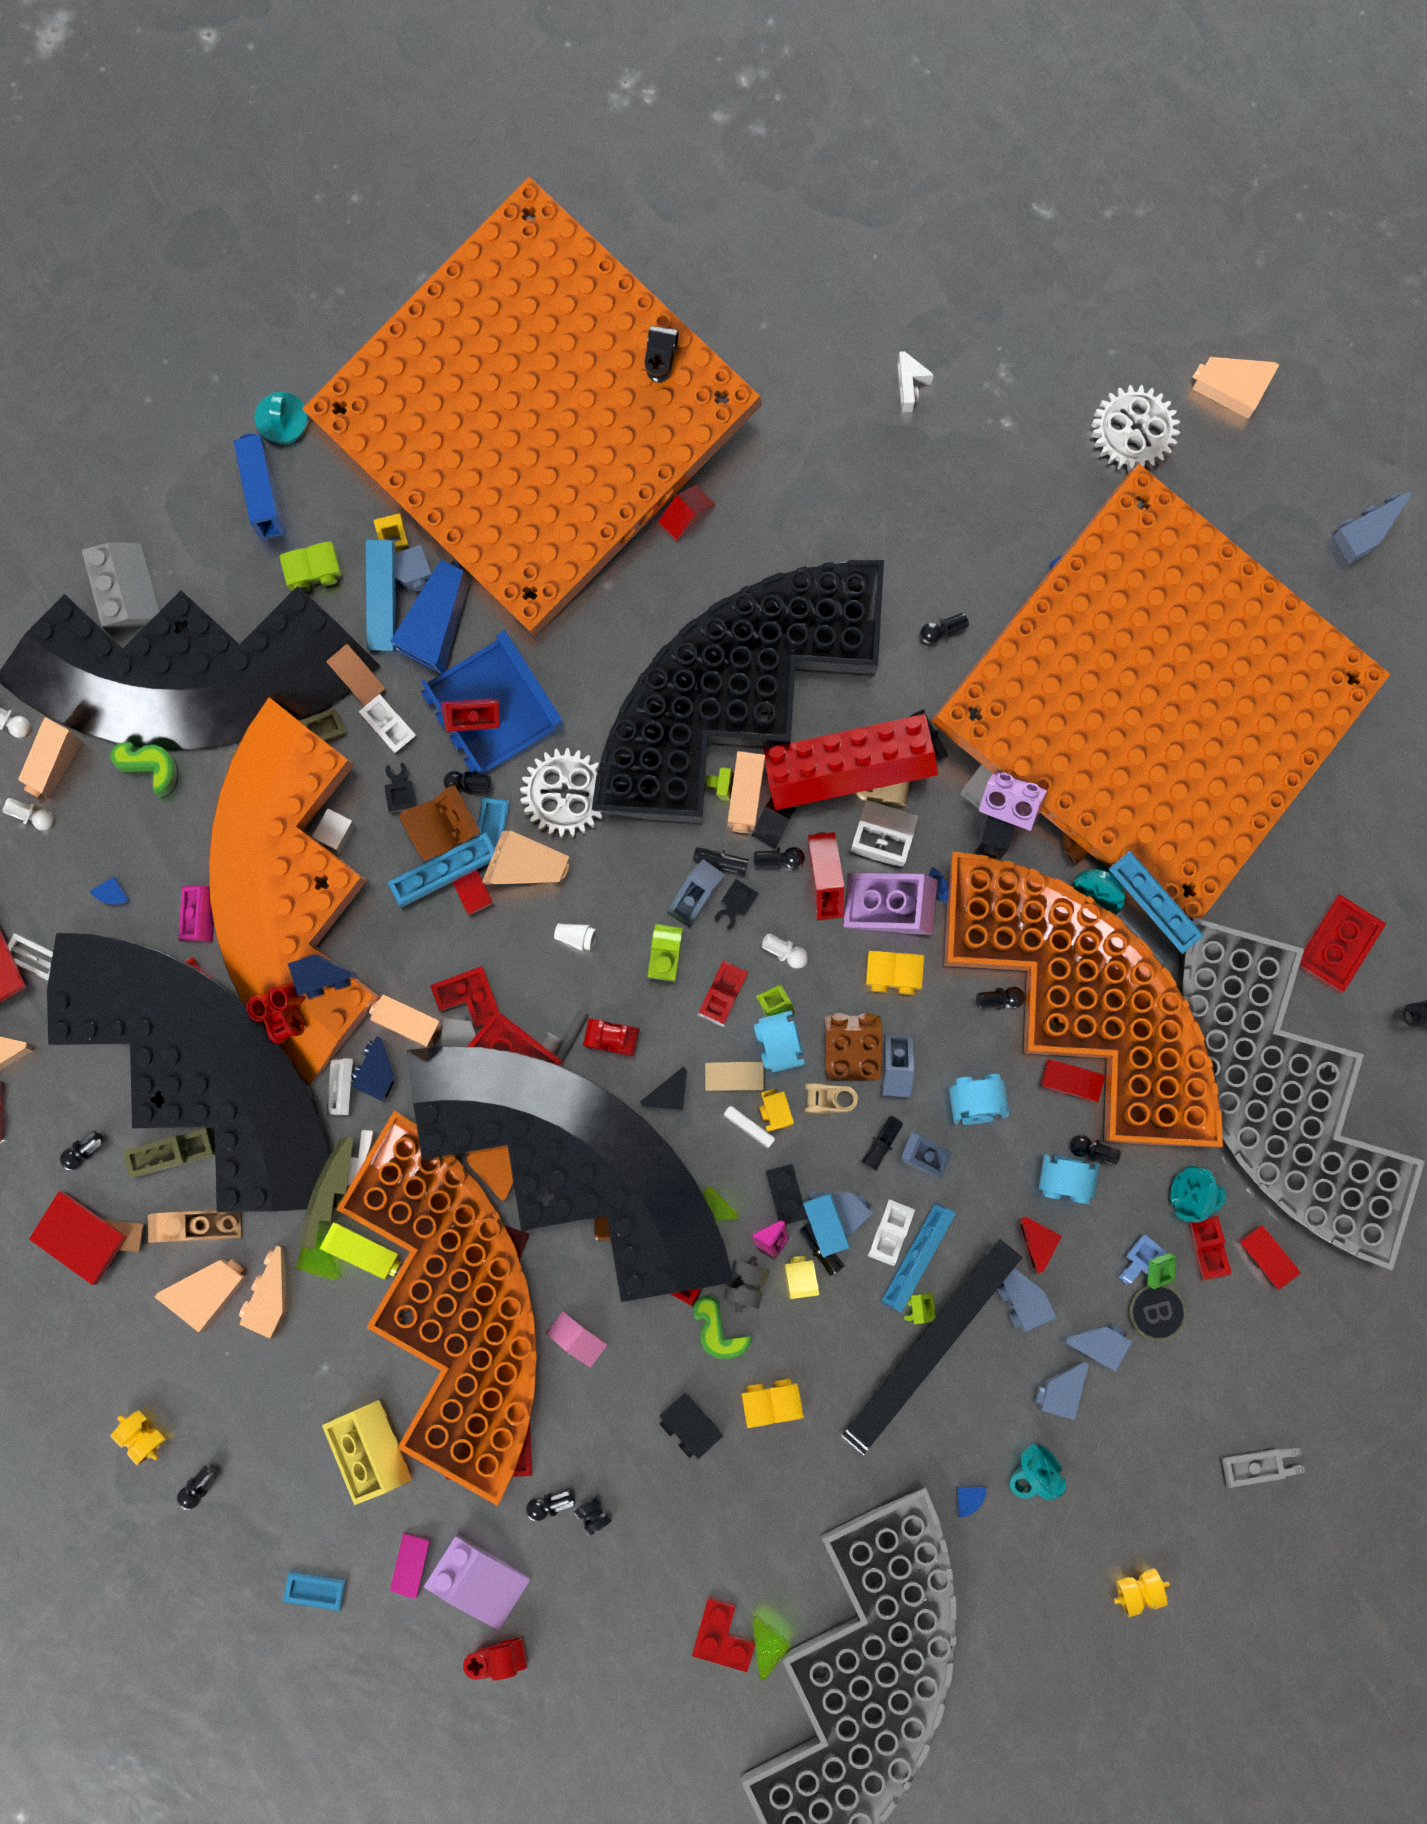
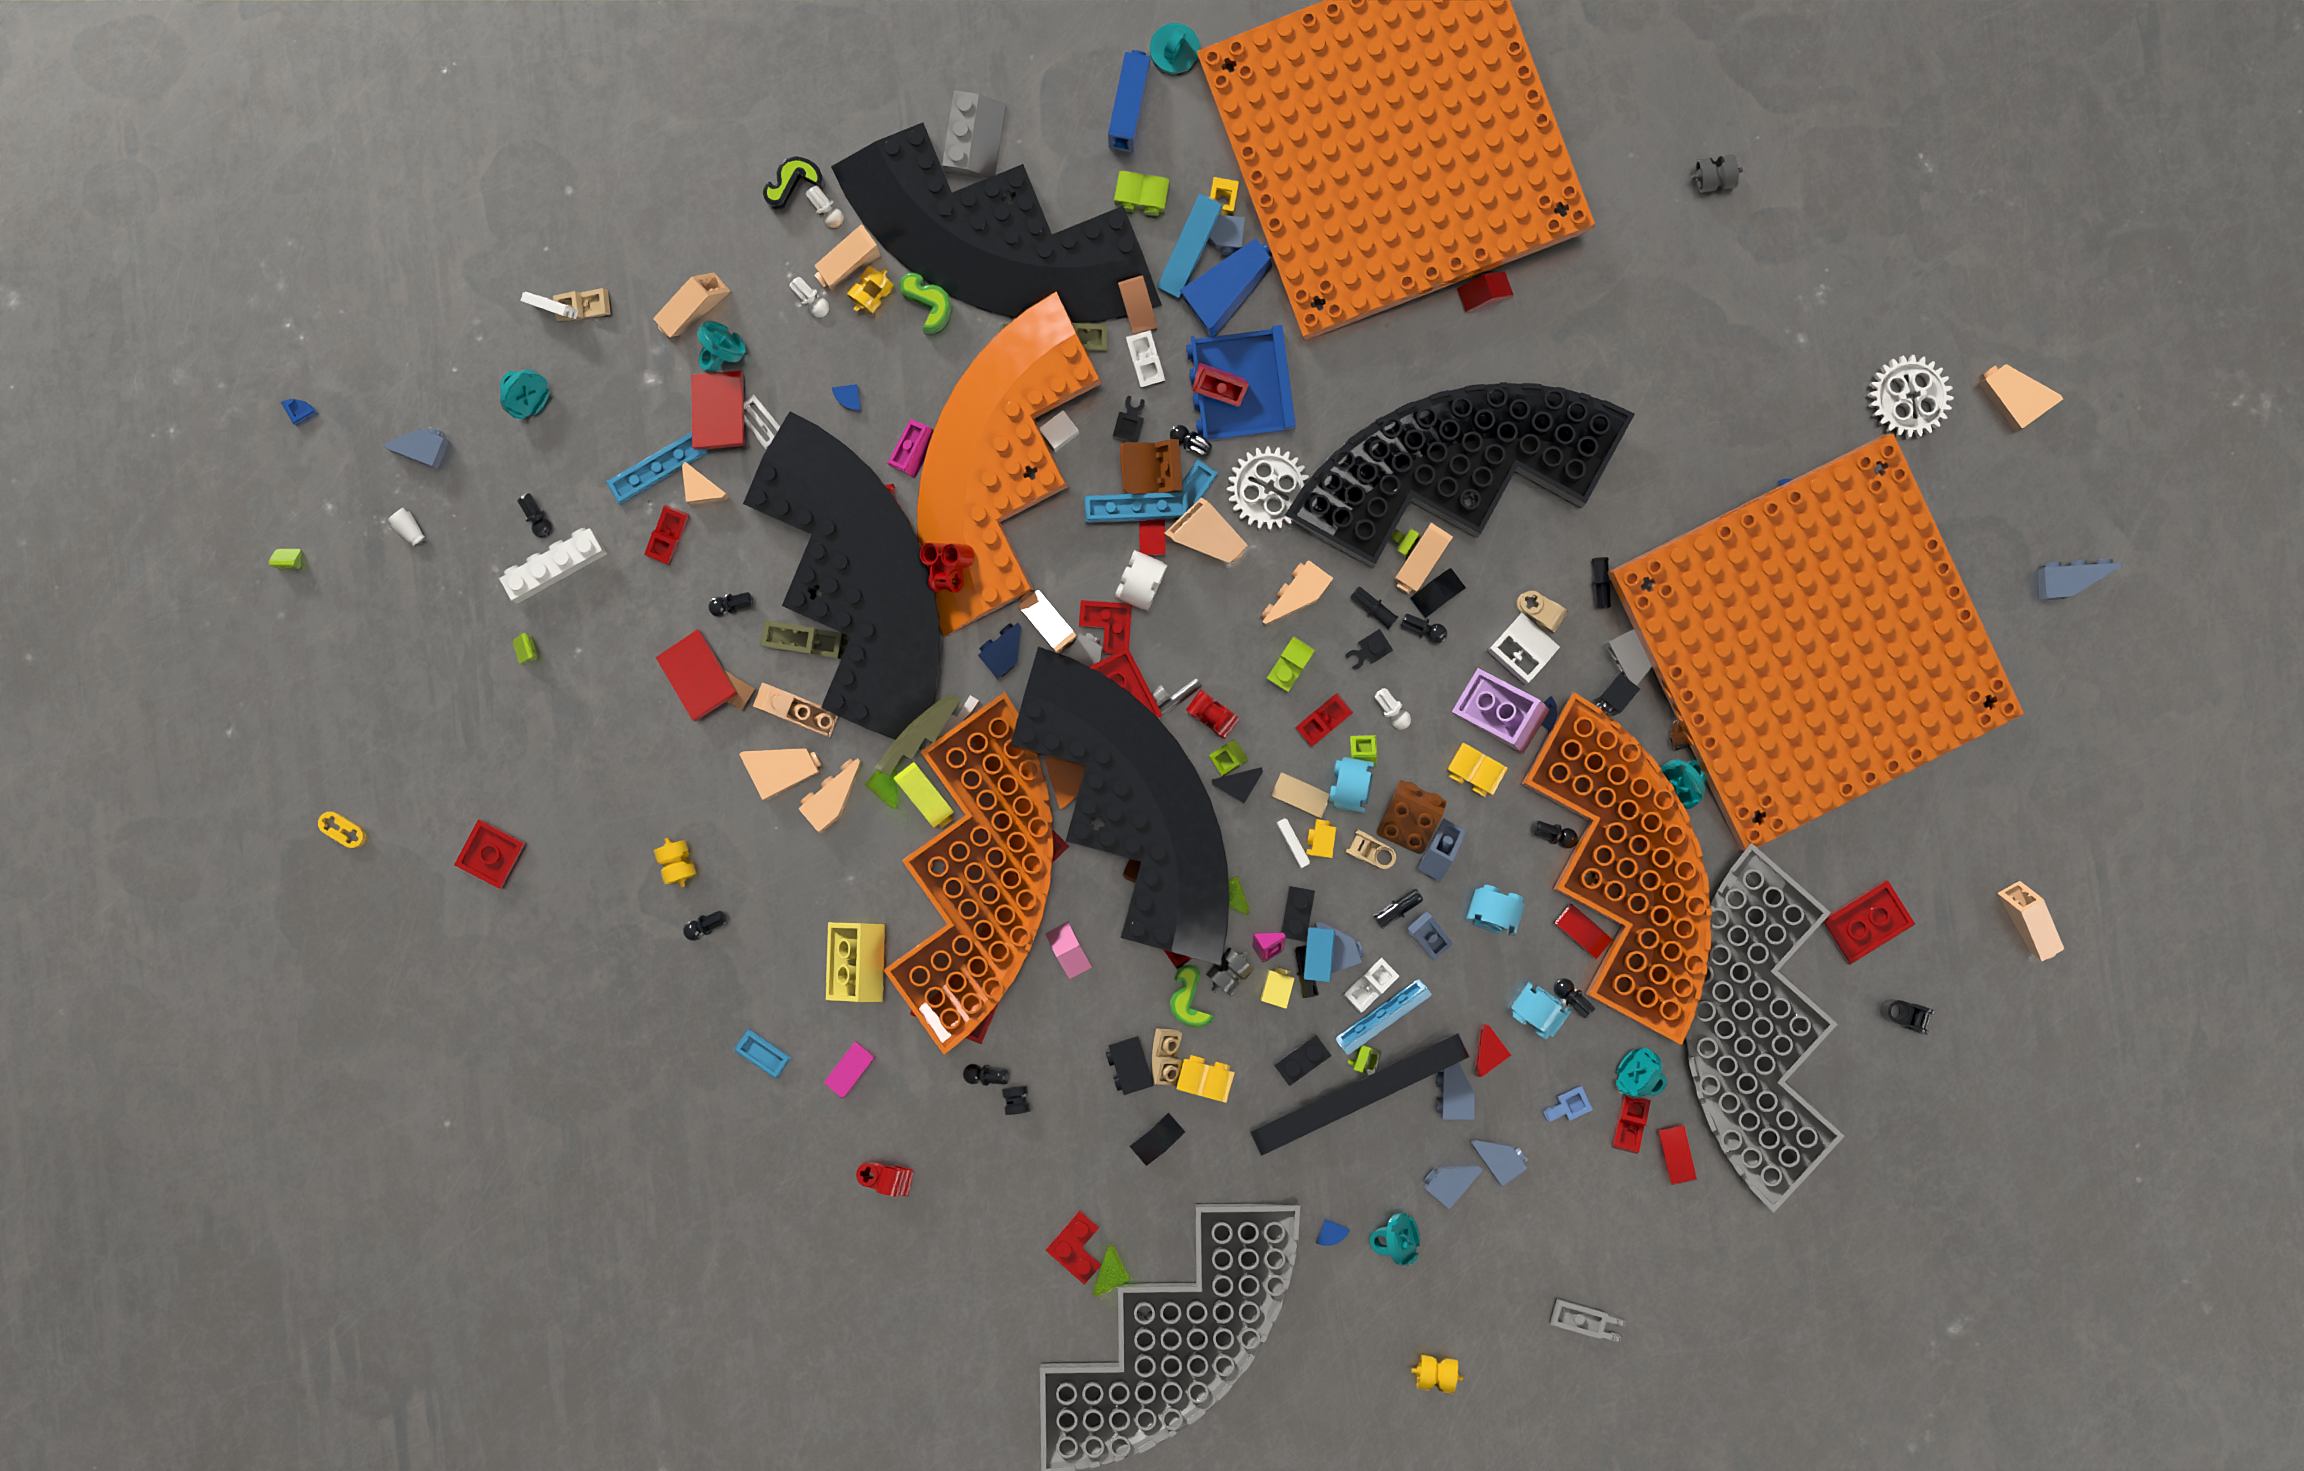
camera: 30 degrees right, 5 degrees up
dark blue slope [288,954,358,1000] -> none
white tile [327,1058,353,1116] -> none
lavender slope [424,1533,531,1630] -> none
white cone [554,923,597,952] -> none
black piece [645,326,679,383] -> none
sand blue slope [667,859,725,928] -> none
red brick [763,714,938,810] -> none
slope [808,832,844,920] -> none
white slope [897,351,934,413] -> none
black axle [920,613,969,644] -> none
lavender brick [979,771,1047,831] -> none
dark azure tile [1108,851,1204,954] -> none
black tile [1128,1285,1186,1341] -> none
bright green tile [1147,1252,1177,1289] -> none
none -> yellow wheel [846,266,894,315]
none -> white brick [1114,550,1168,611]
none -> black slope [1129,1112,1185,1166]
none -> tan slope [1152,1028,1182,1085]
none -> lime slope [1209,739,1248,777]
none -> light nougat slope [1261,560,1333,626]
none -> black brick [1273,1034,1331,1087]
none -> dark grey wheel [1691,154,1743,193]

